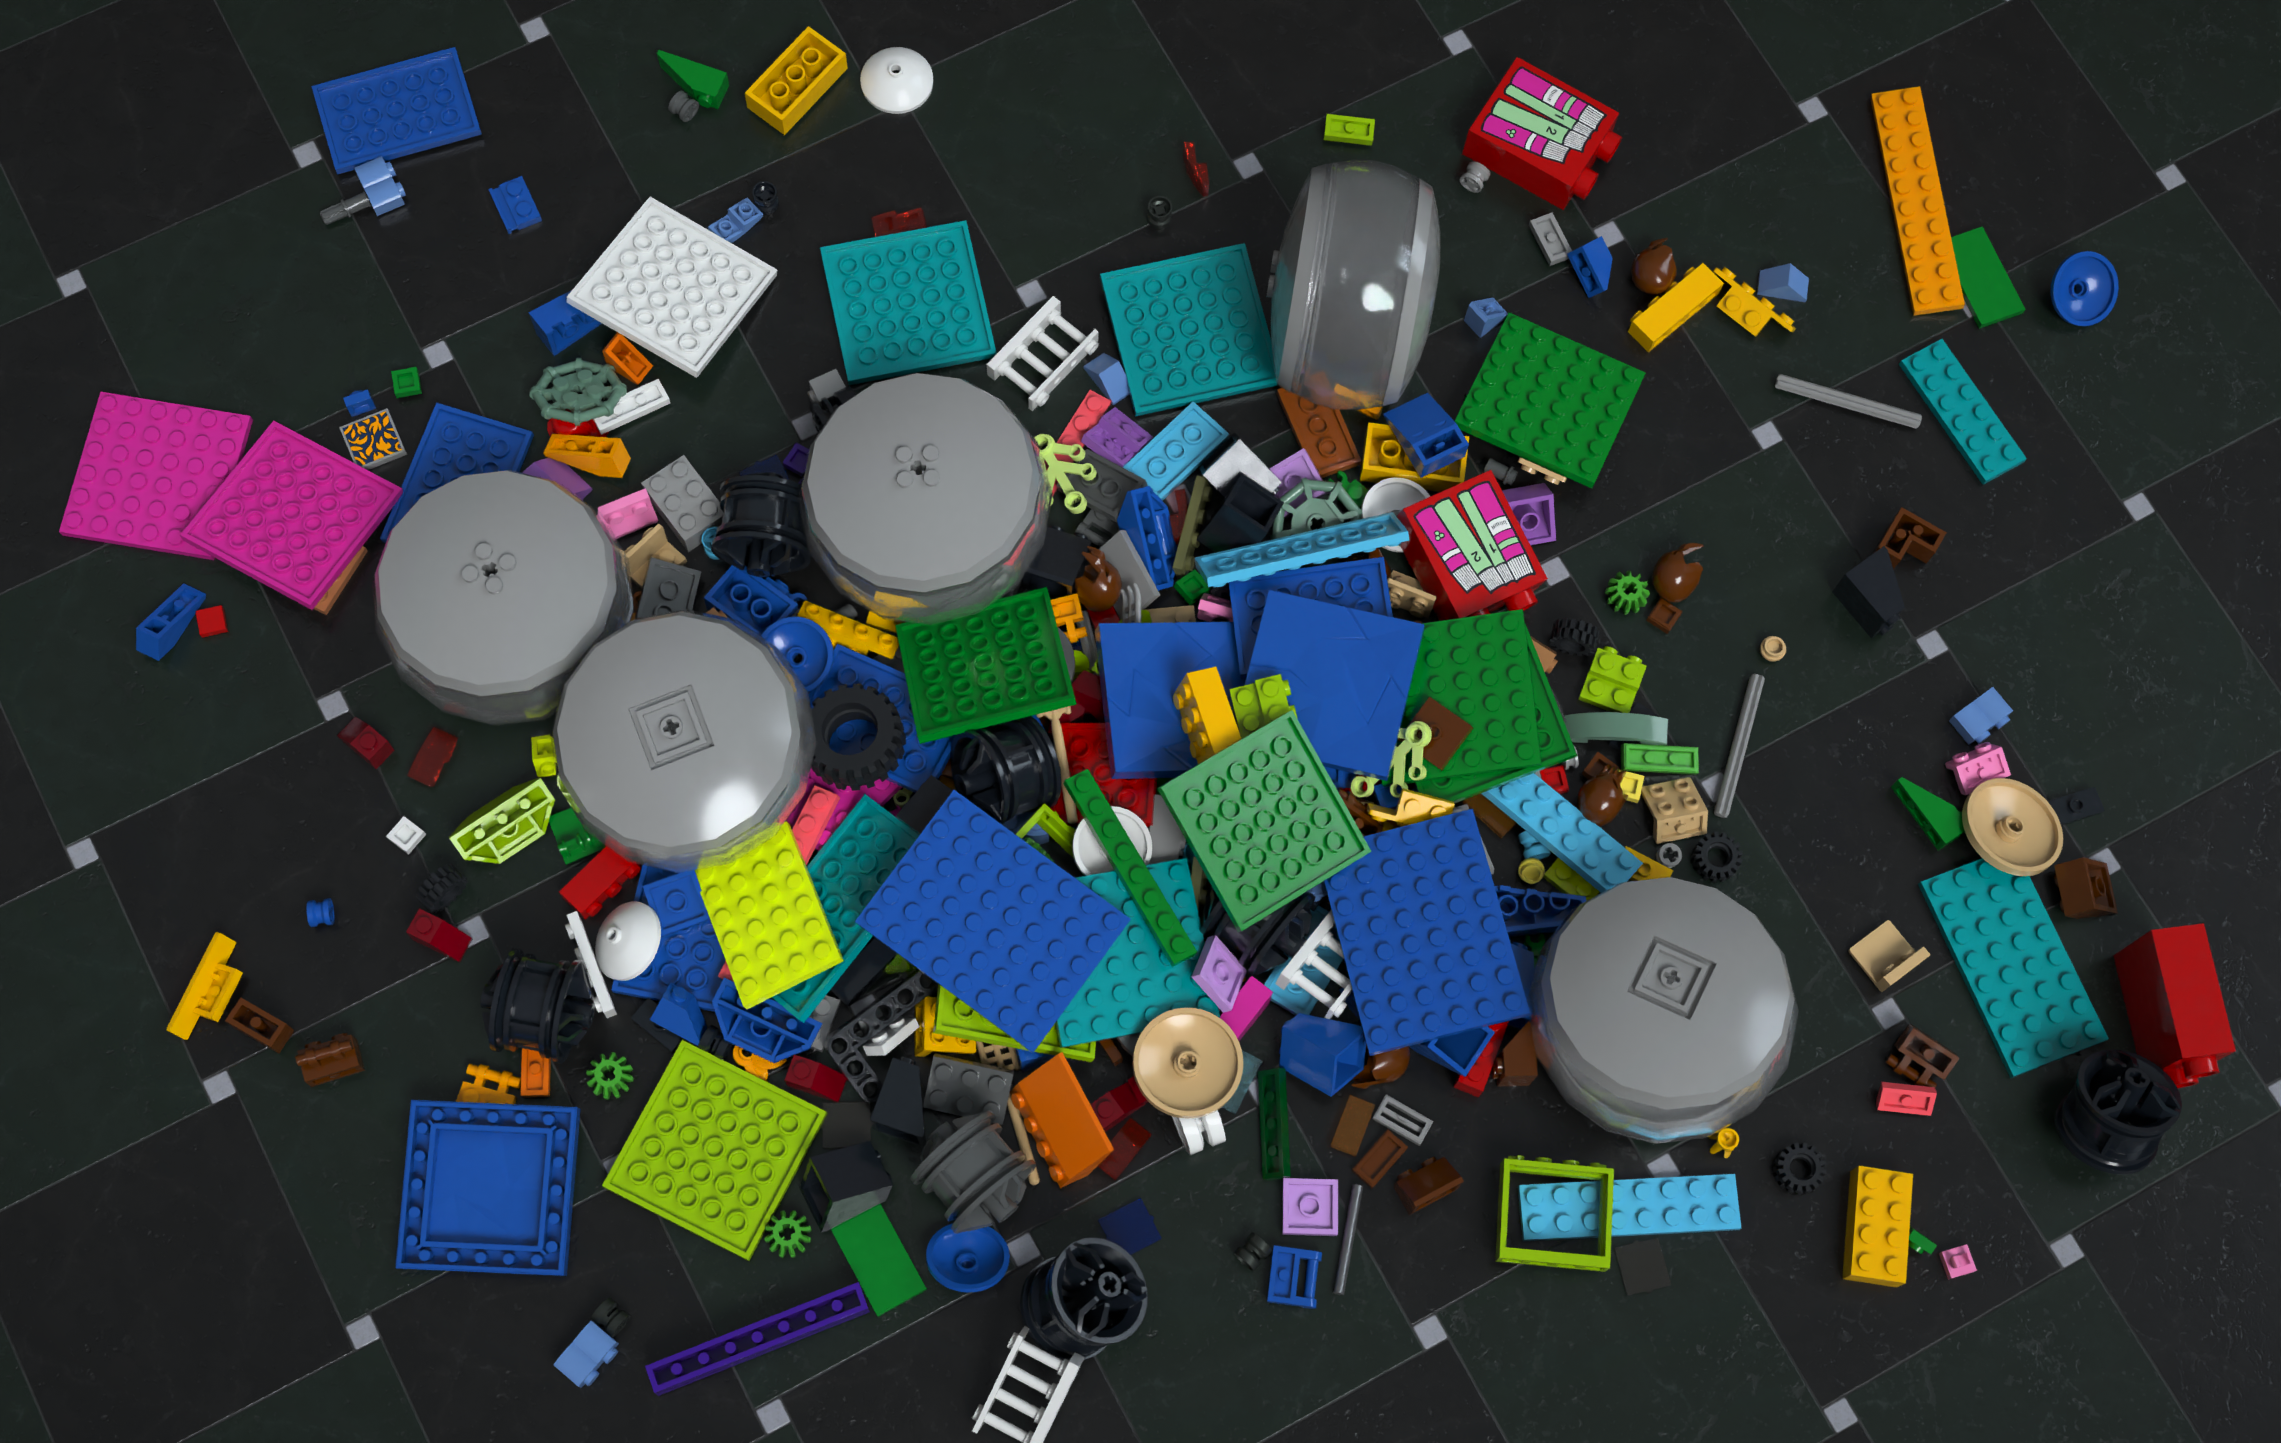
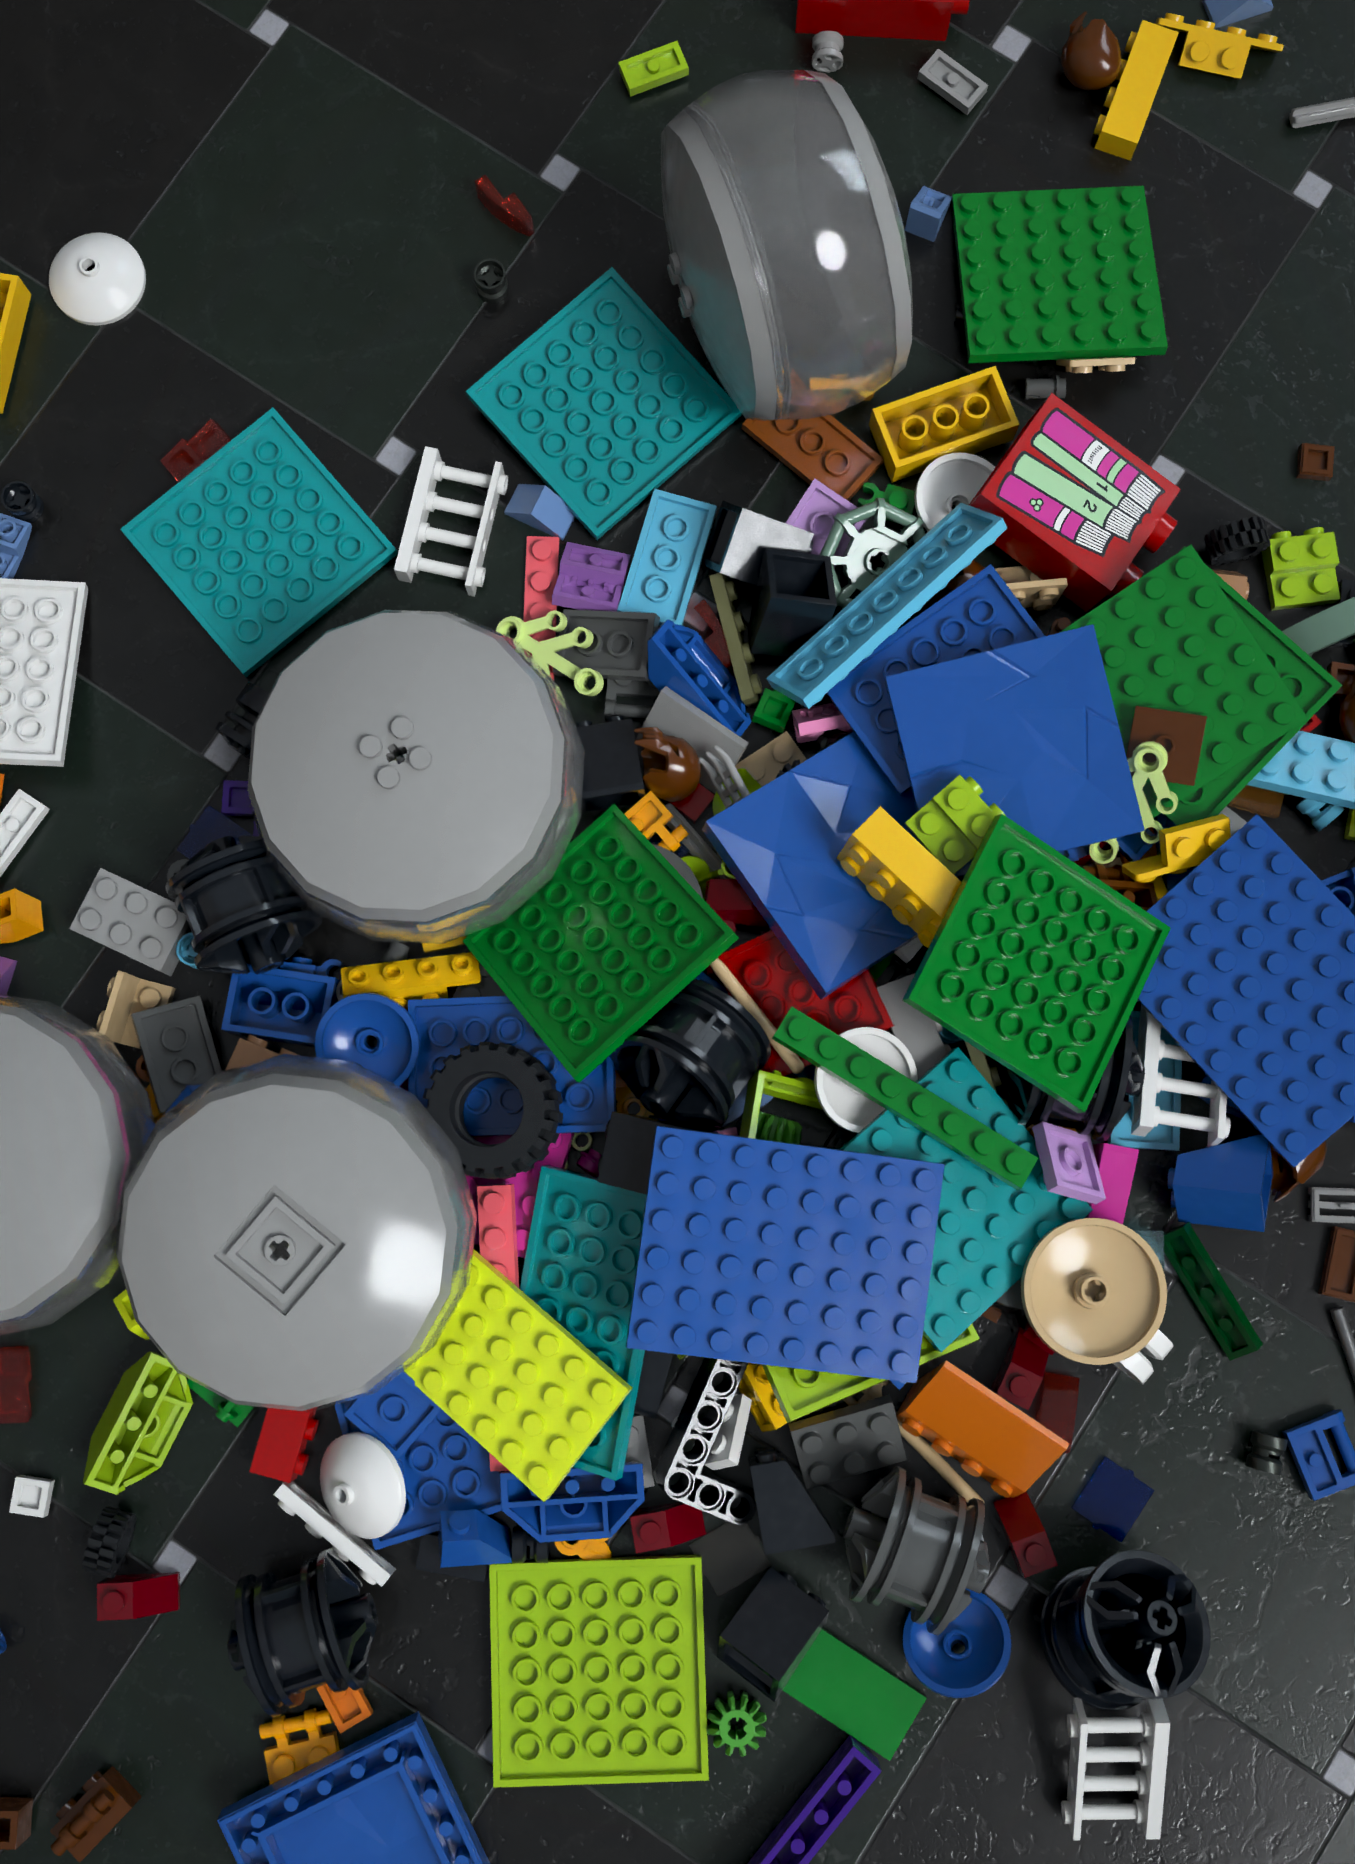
camera: 20 degrees left, 10 degrees up
bright green gear [586,1052,634,1100] -> none
bright pink bracket [598,488,658,540] -> none
light grey brick [807,369,846,410] -> none
lavender plate [1282,1178,1338,1236] -> none
clear orange tile [1330,1095,1375,1157] -> none
blue slope [1383,393,1469,478] -> none
medium lavender slope [1502,483,1556,545] -> none
light yellow plate [1518,858,1545,884] -> none
blue slope [1567,236,1613,298] -> none
bright green gear [1605,570,1650,615] -> none
reddish brown helmet [1652,543,1704,603] -> none
none -> dark red slope [993,1492,1058,1578]

